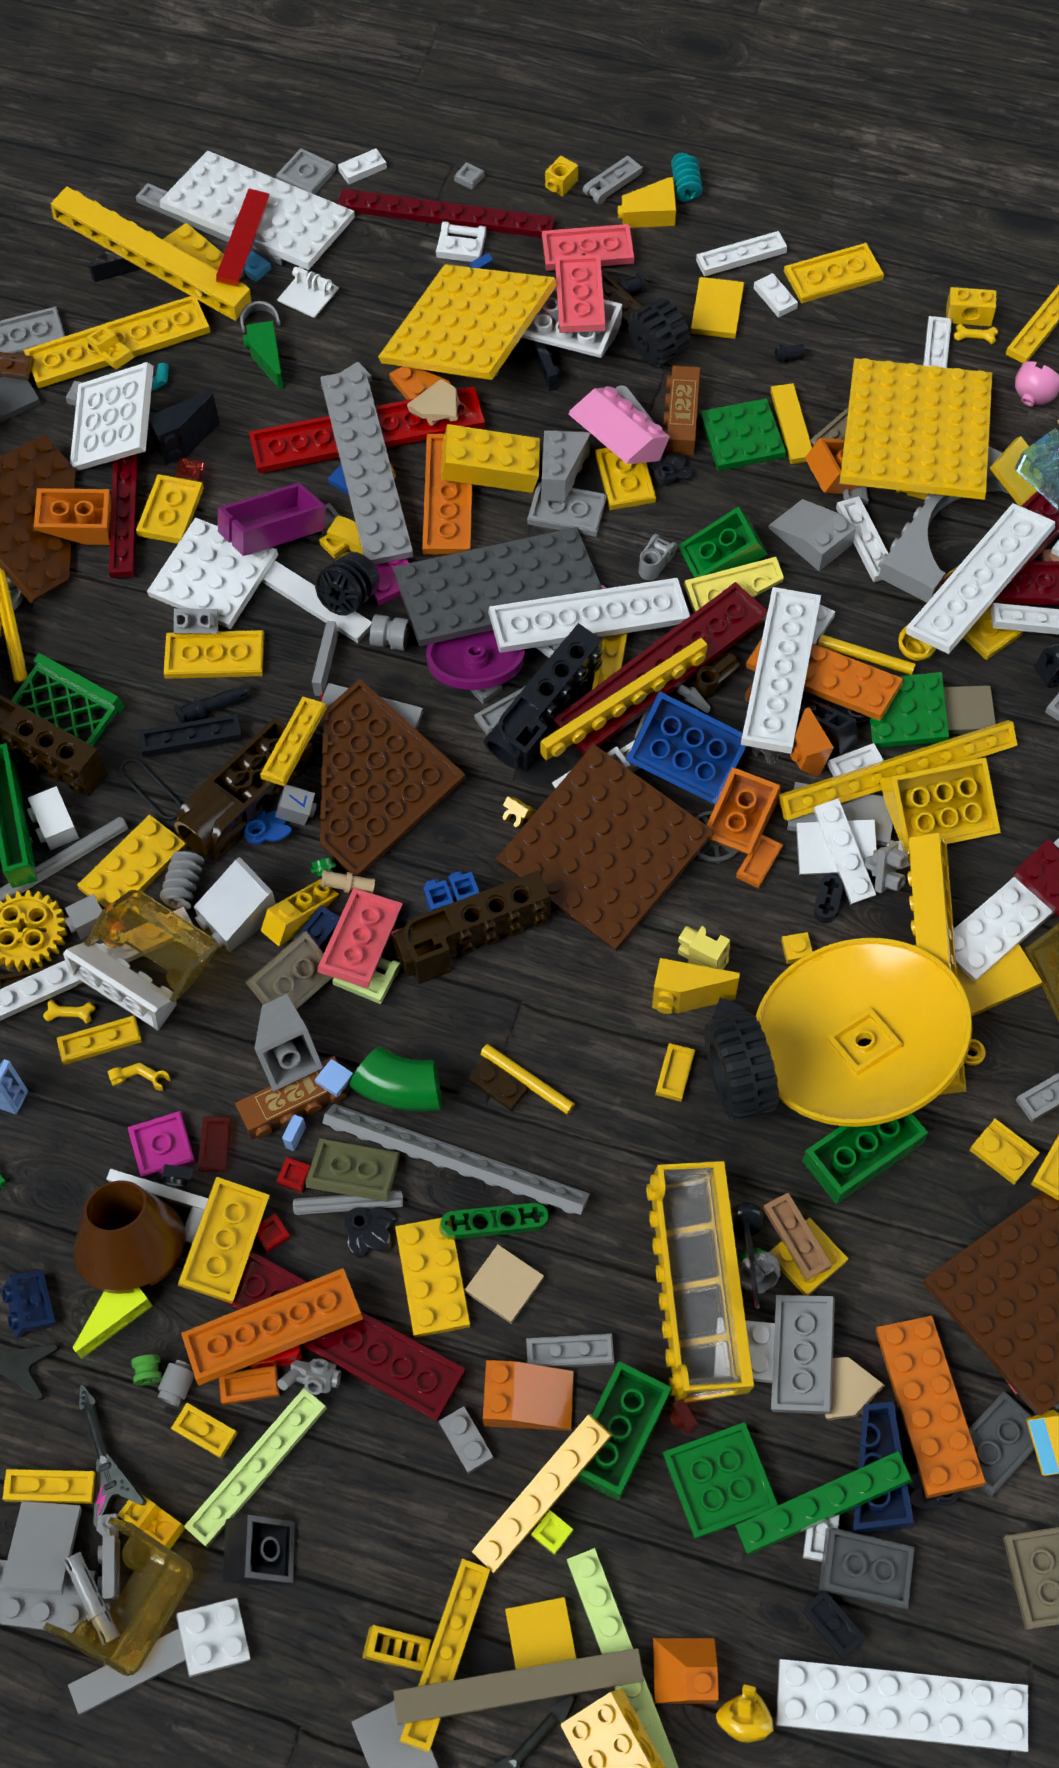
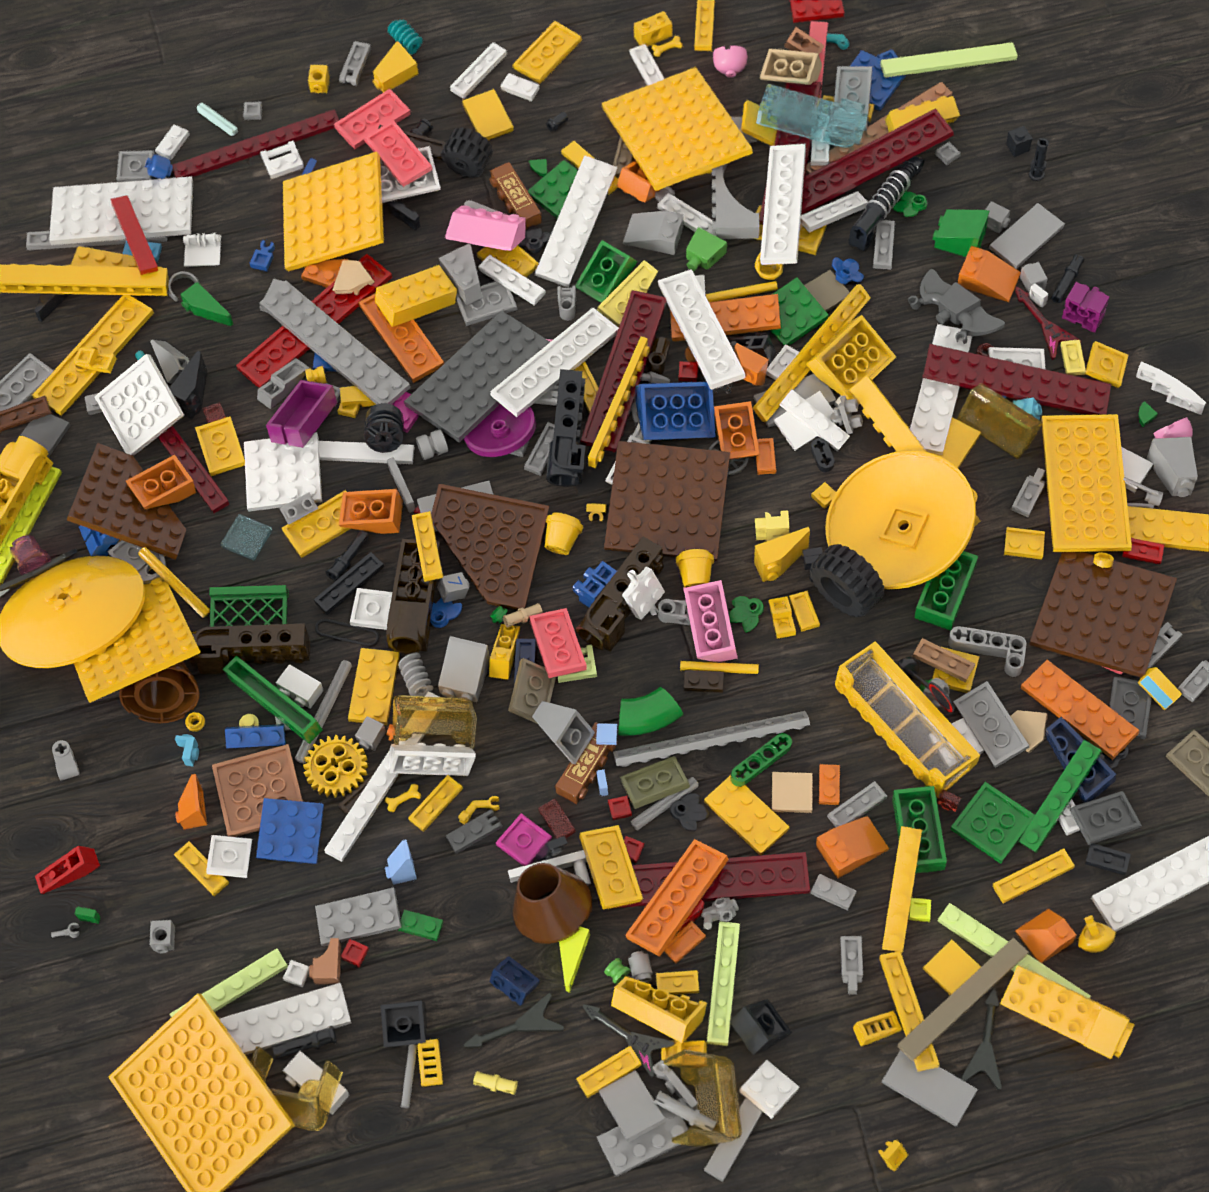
camera: 30 degrees left, 0 degrees up
none -> blue head [145,154,173,179]
none -> light grey slope [150,340,189,384]
none -> light aqua axle [197,103,238,136]
none -> clear light blue tile [221,514,273,561]
none -> blue plate [250,240,275,271]
none -> light grey slope [257,358,309,409]
none -> yellow wheel [305,366,327,384]
none -> orange slope [339,489,403,534]
none -> white plate [350,588,392,630]
none -> dark grey hinge [446,810,502,854]
none -> white tile [478,255,546,306]
none -> green tile [529,159,547,177]
none -> white plate [535,156,617,288]
none -> yellow piece [544,513,583,555]
none -> yellow wedge [611,976,707,1043]
none -> white plate [622,567,665,620]
none -> light grey piece [658,599,691,625]
none -> yellow piece [676,549,714,588]
none -> red plate [679,361,698,382]
none -> bright pink slope [684,580,738,662]
none -> bright green torso [686,227,727,271]
none -> green plate [729,596,764,633]
none -> yellow slope [769,596,796,639]
none -> orange plate [819,764,840,805]
none -> blue plate [832,257,864,284]
none -> light grey hinge [840,936,863,994]
none -> light grey beam [948,626,1026,677]
none -> yellow plate [993,849,1075,903]

